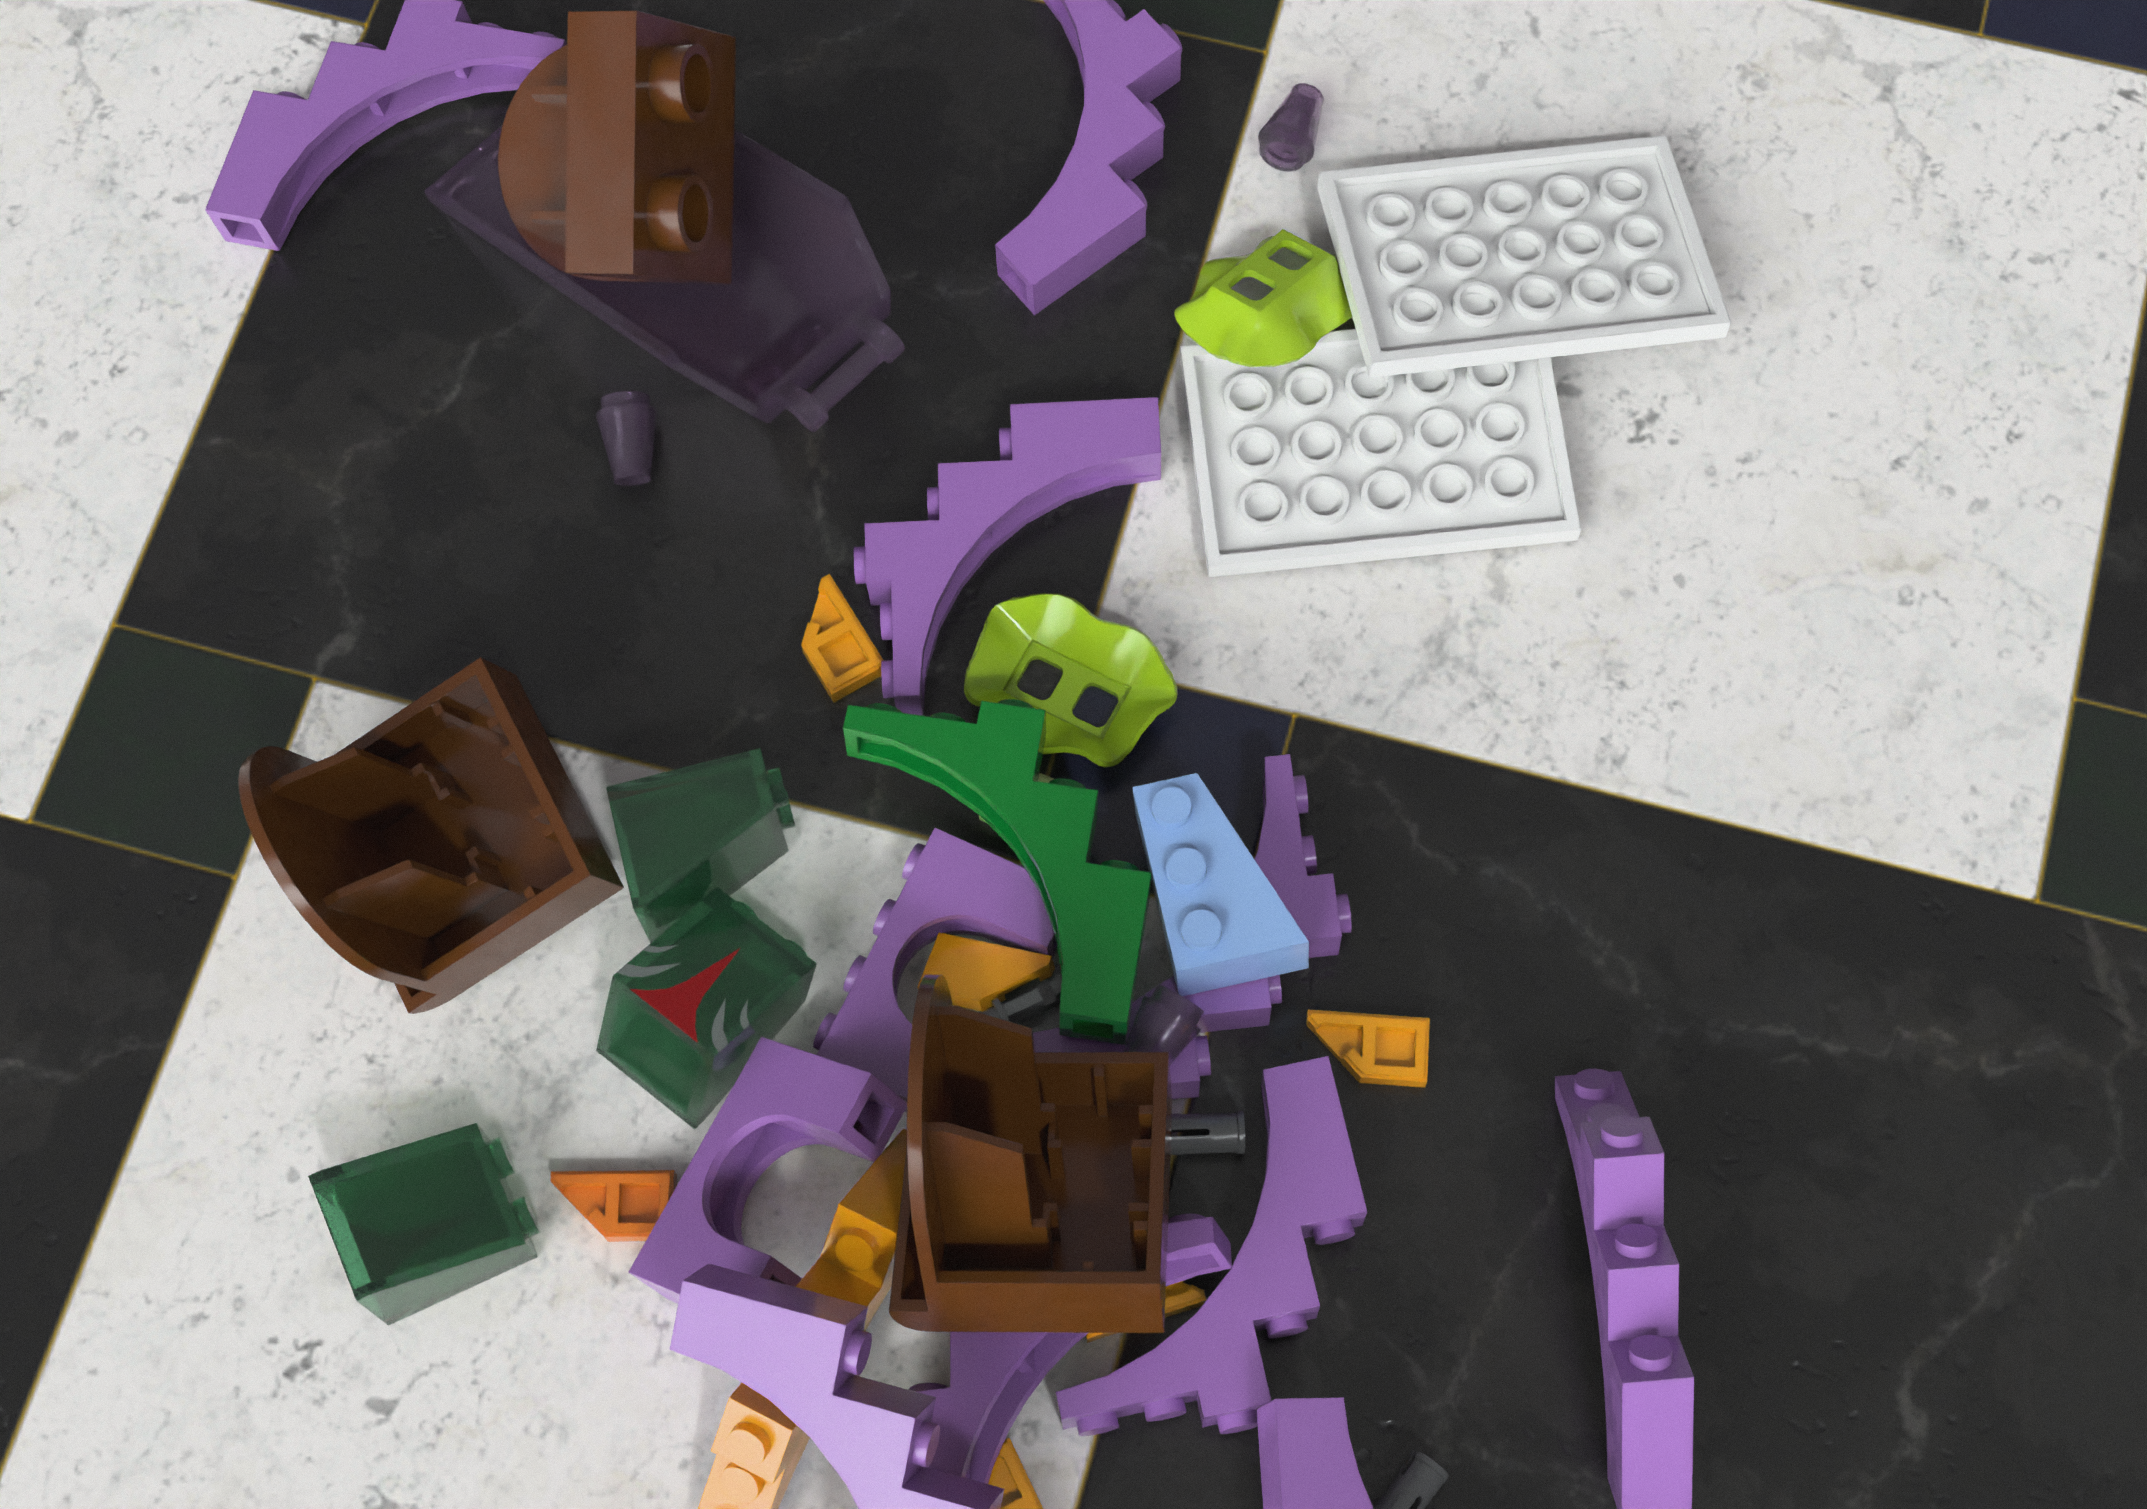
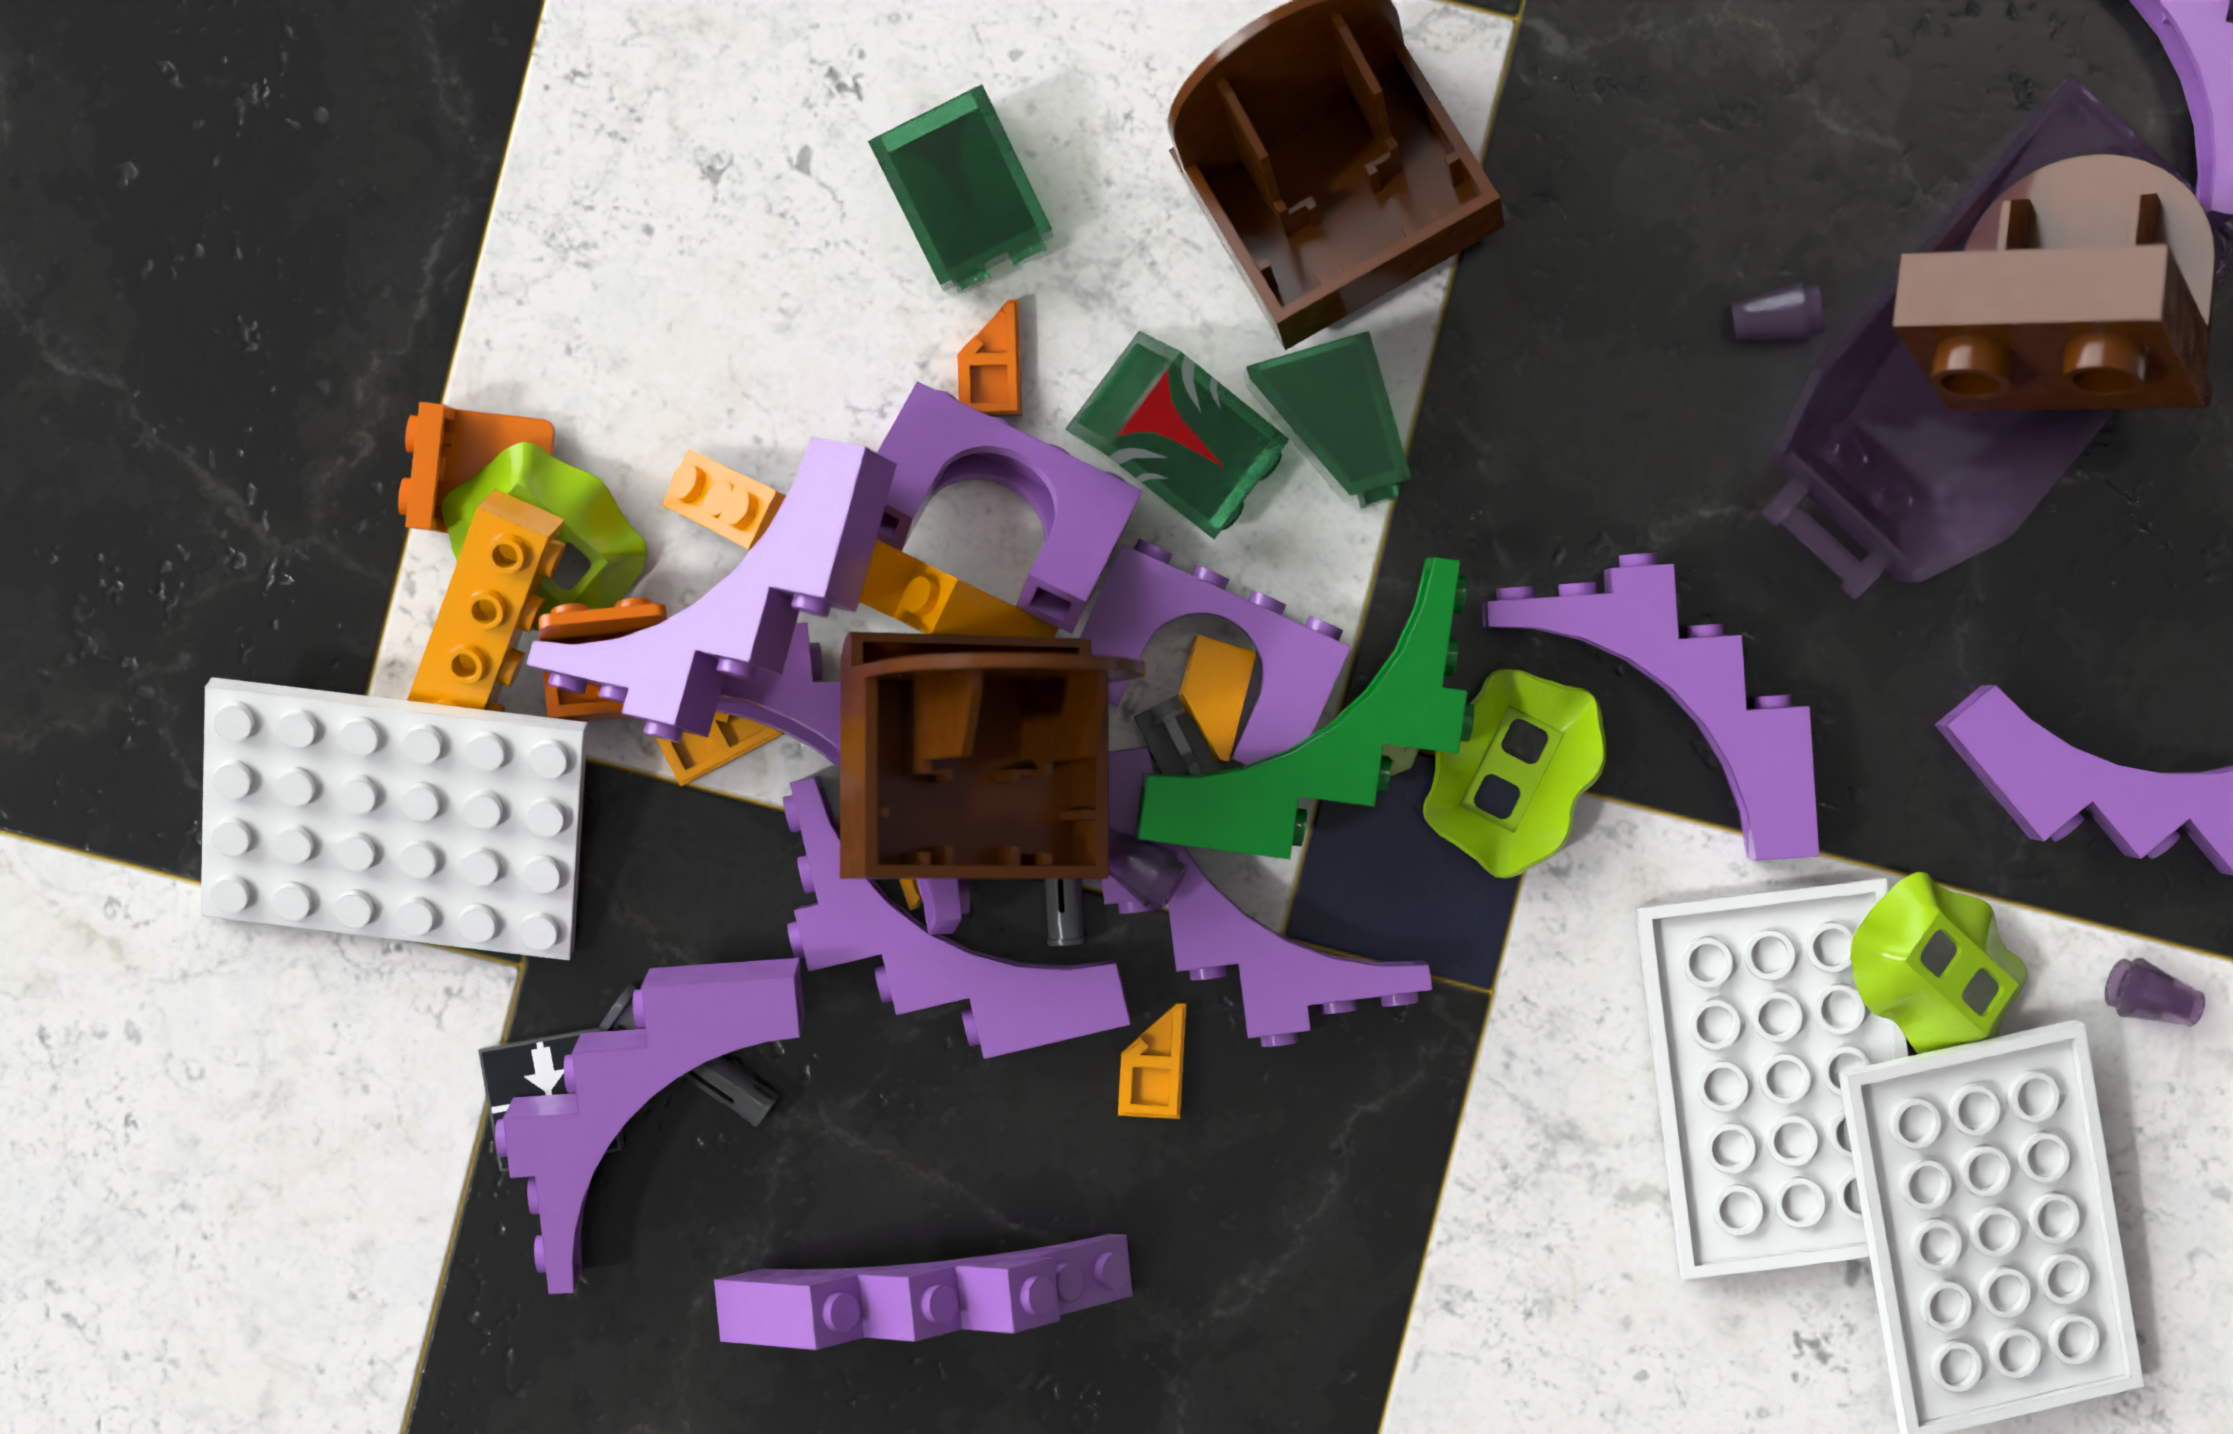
camera: 85 degrees right, 20 degrees up
light orange tile [801,574,883,703] -> none
light blue wedge [1132,773,1309,997] -> none

